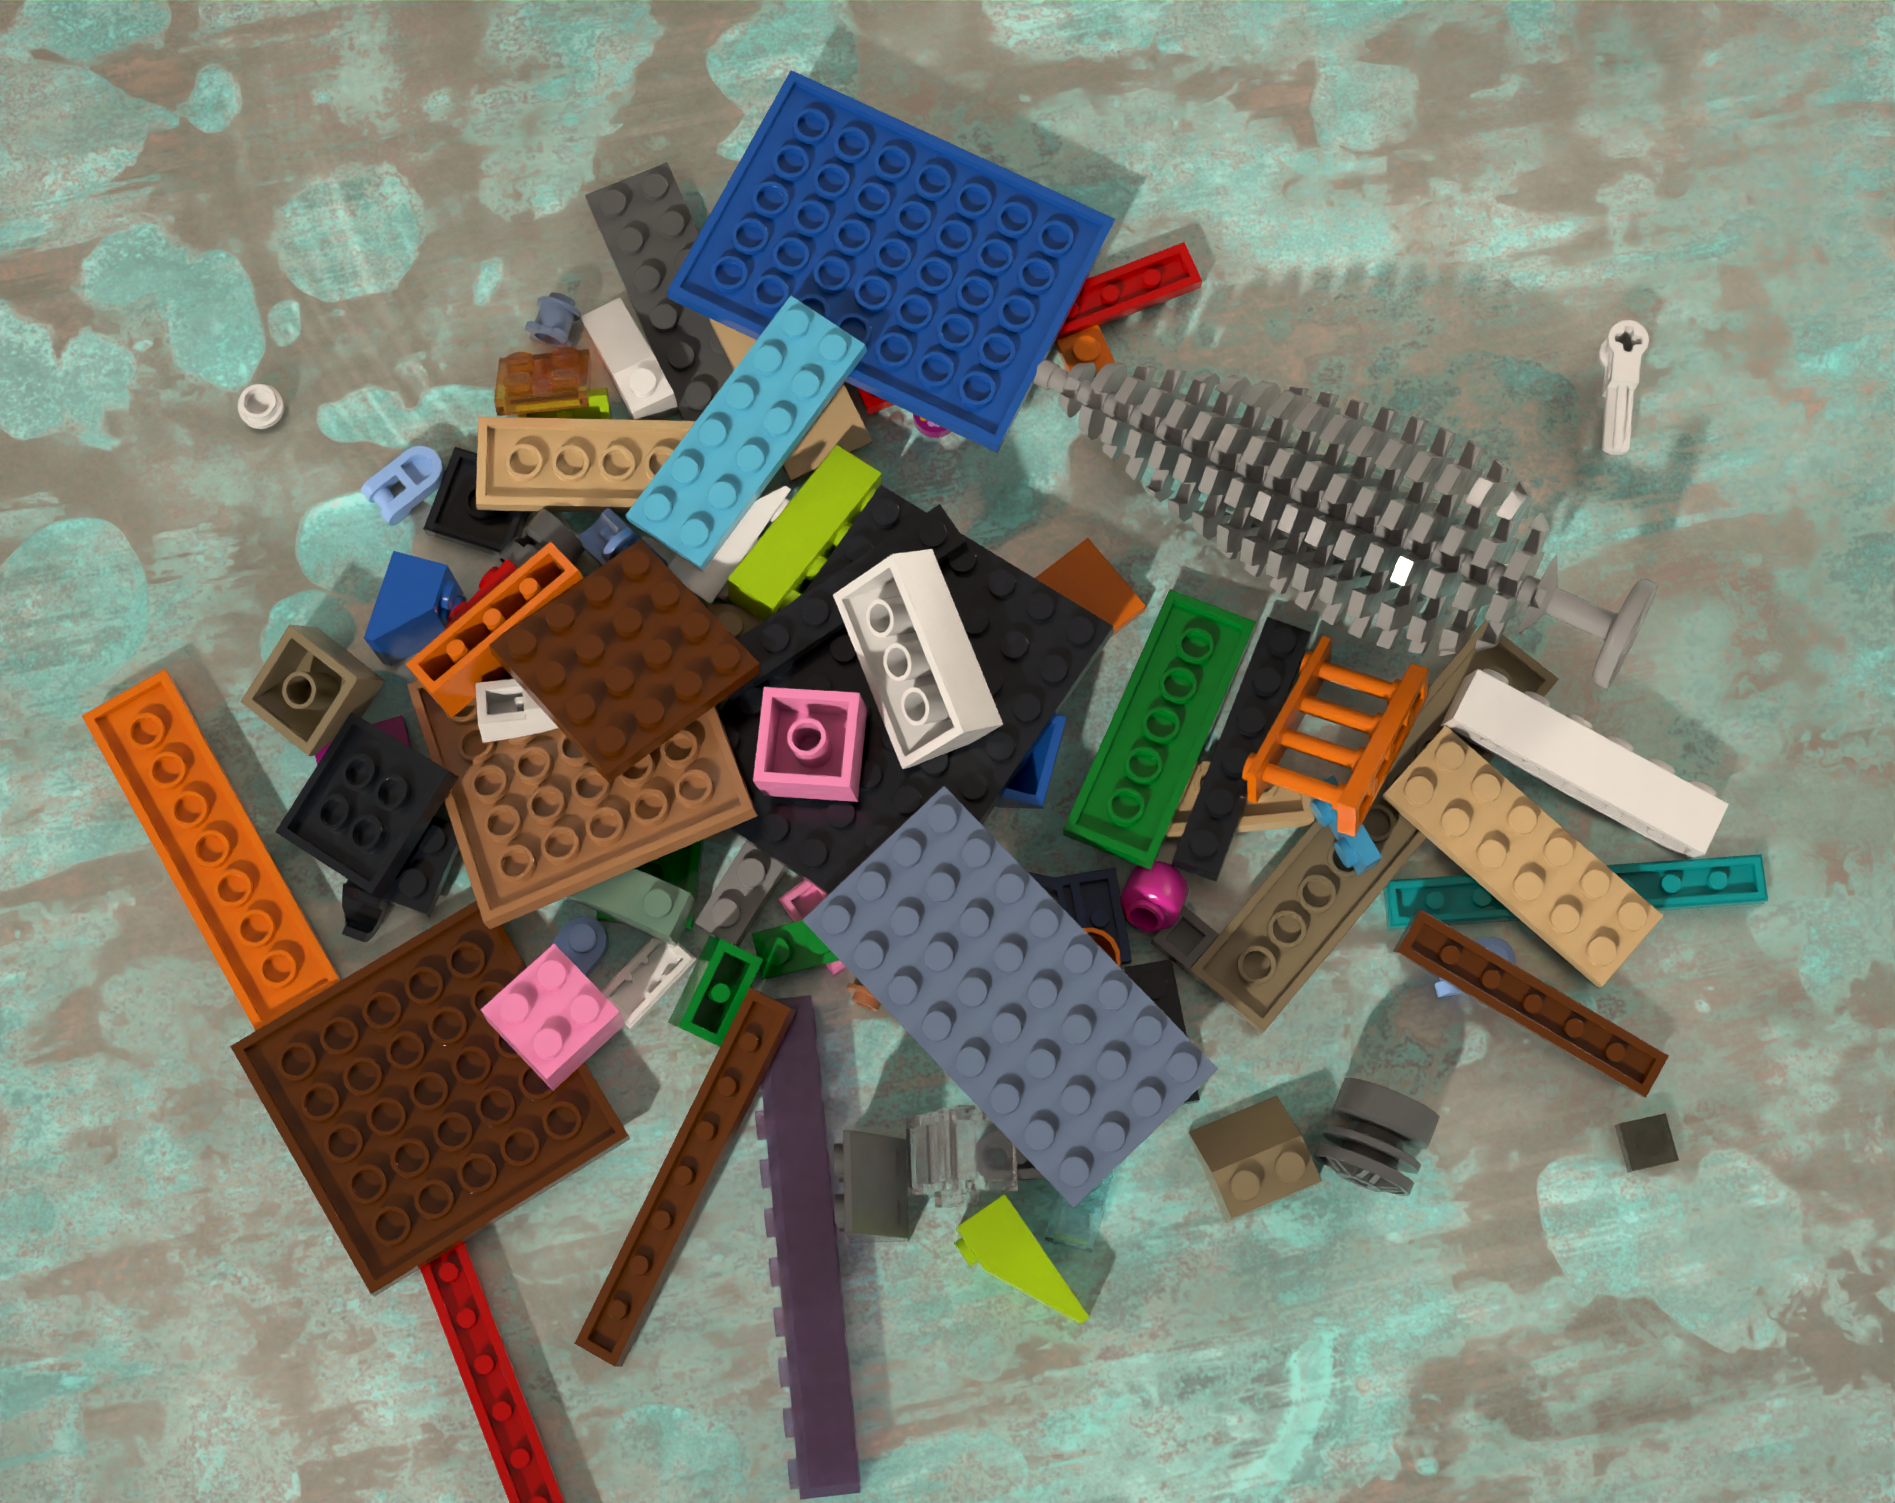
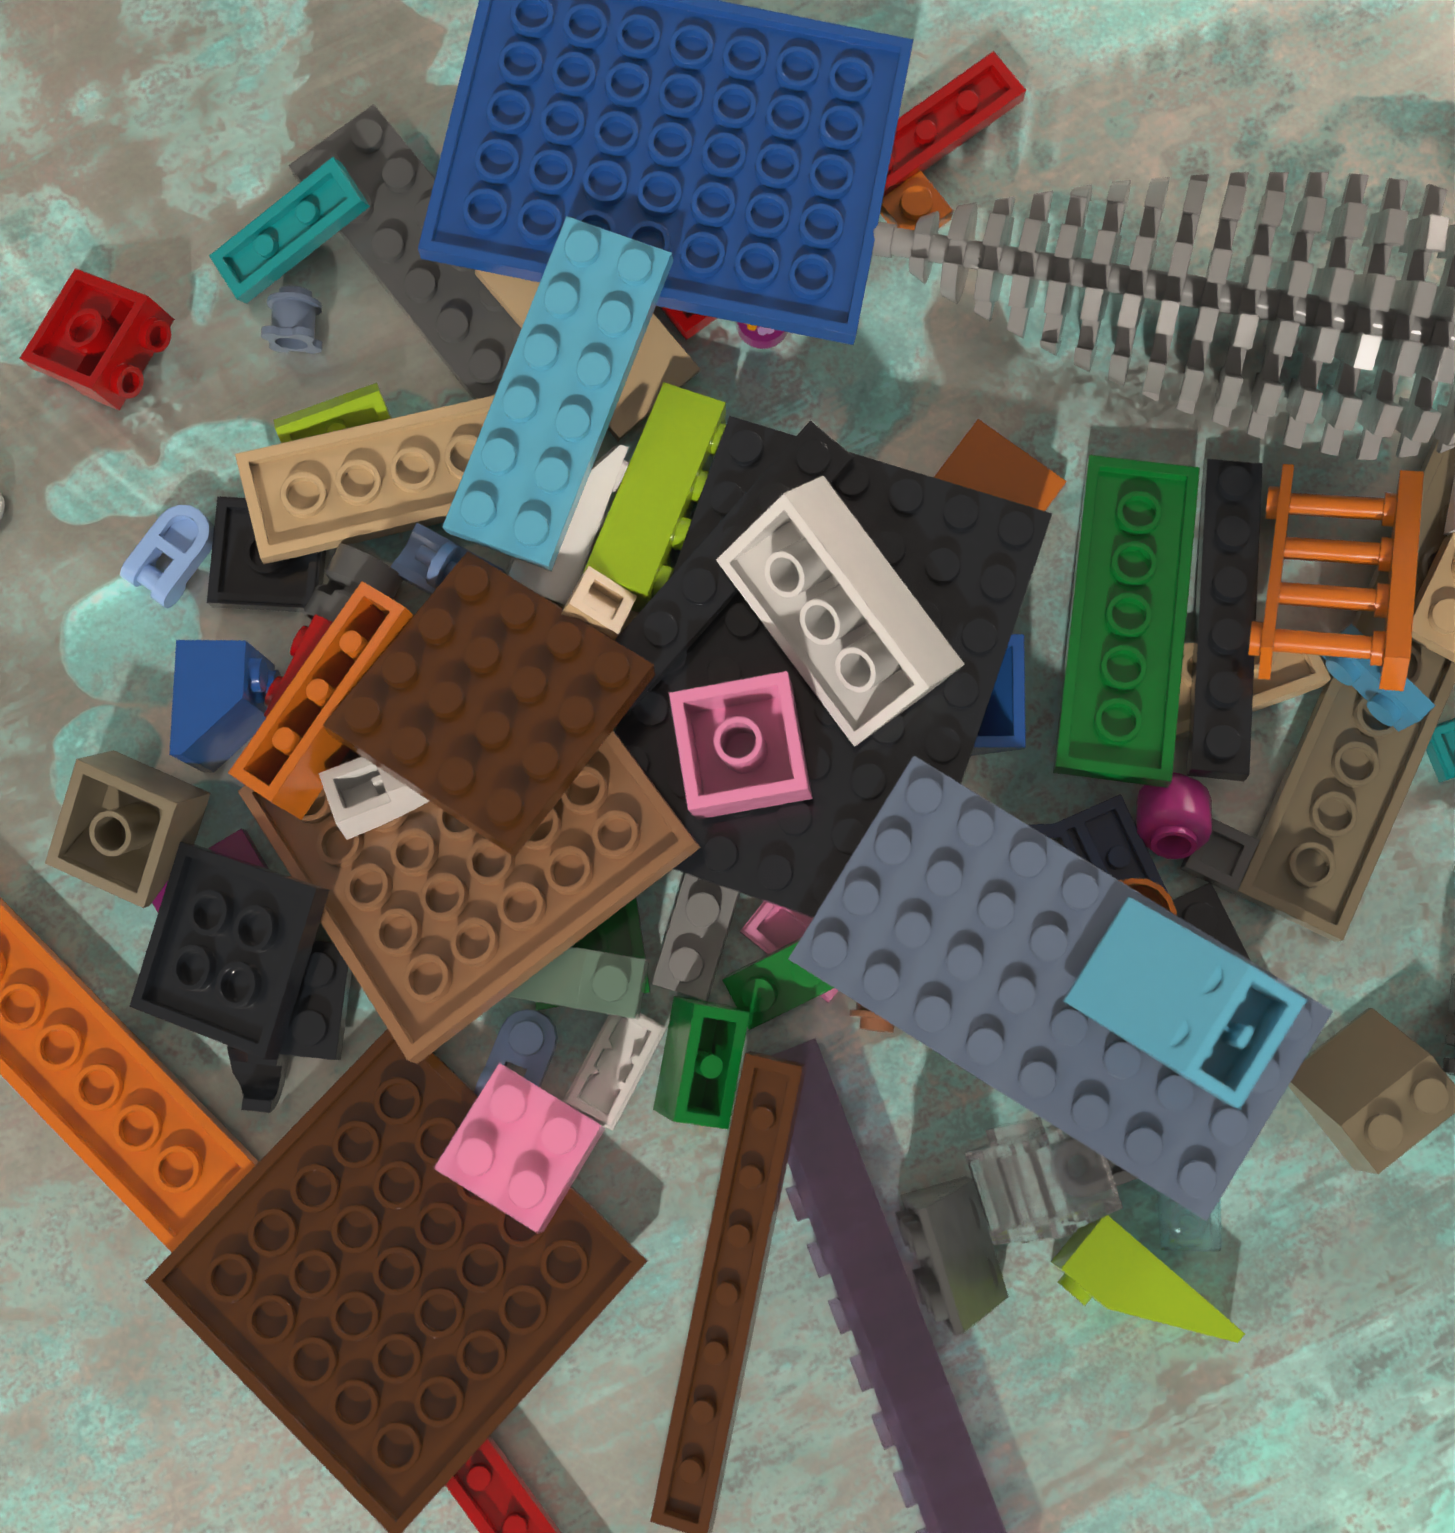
camera: 15 degrees left, 5 degrees up
clear orange plate [494,347,592,416] -> none
white slope [580,298,679,420] -> none
none -> red plate [19,268,175,411]
none -> teal plate [209,157,370,304]
none -> tan plate [561,566,637,640]
none -> medium azure slope [1063,897,1307,1109]

